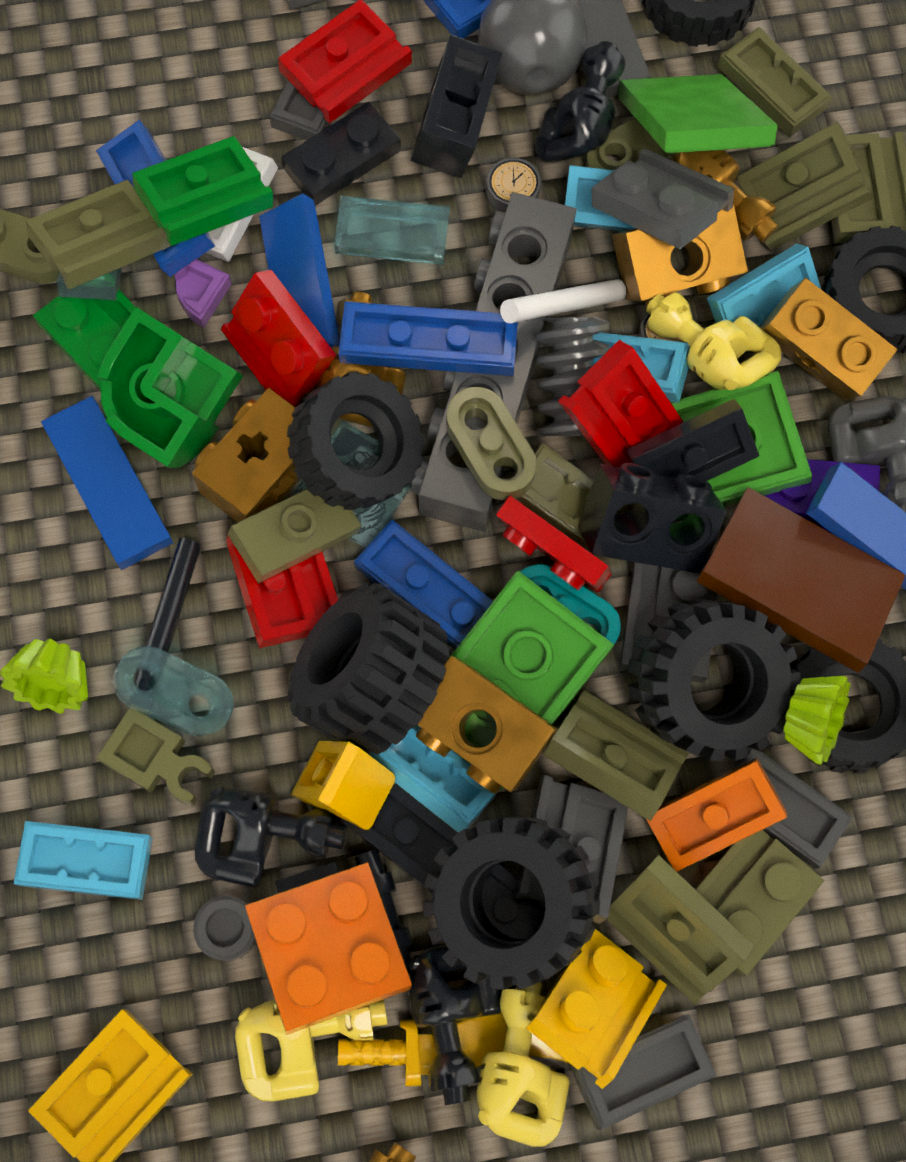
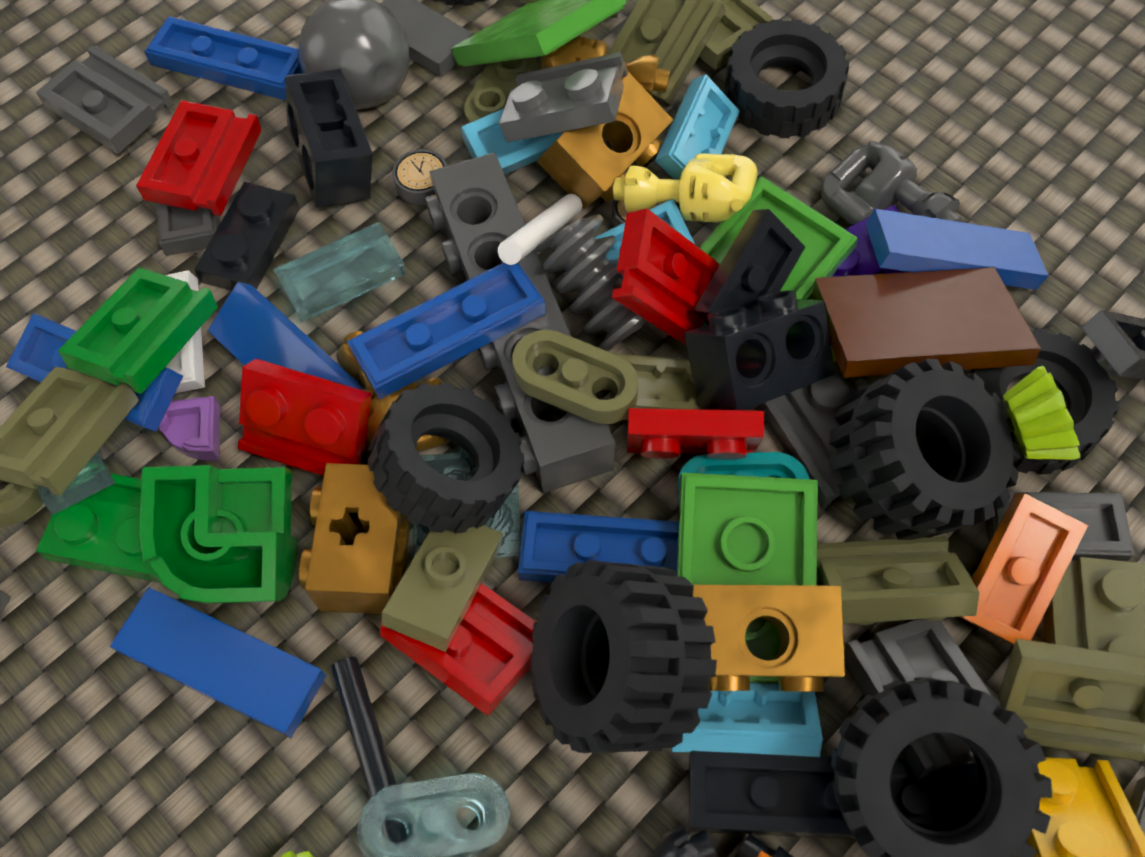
camera: 30 degrees left, 10 degrees down
yellow slope [291,741,395,830] -> none
black piece [535,41,626,163] -> none
pearl gold brick [760,278,898,401] -> none

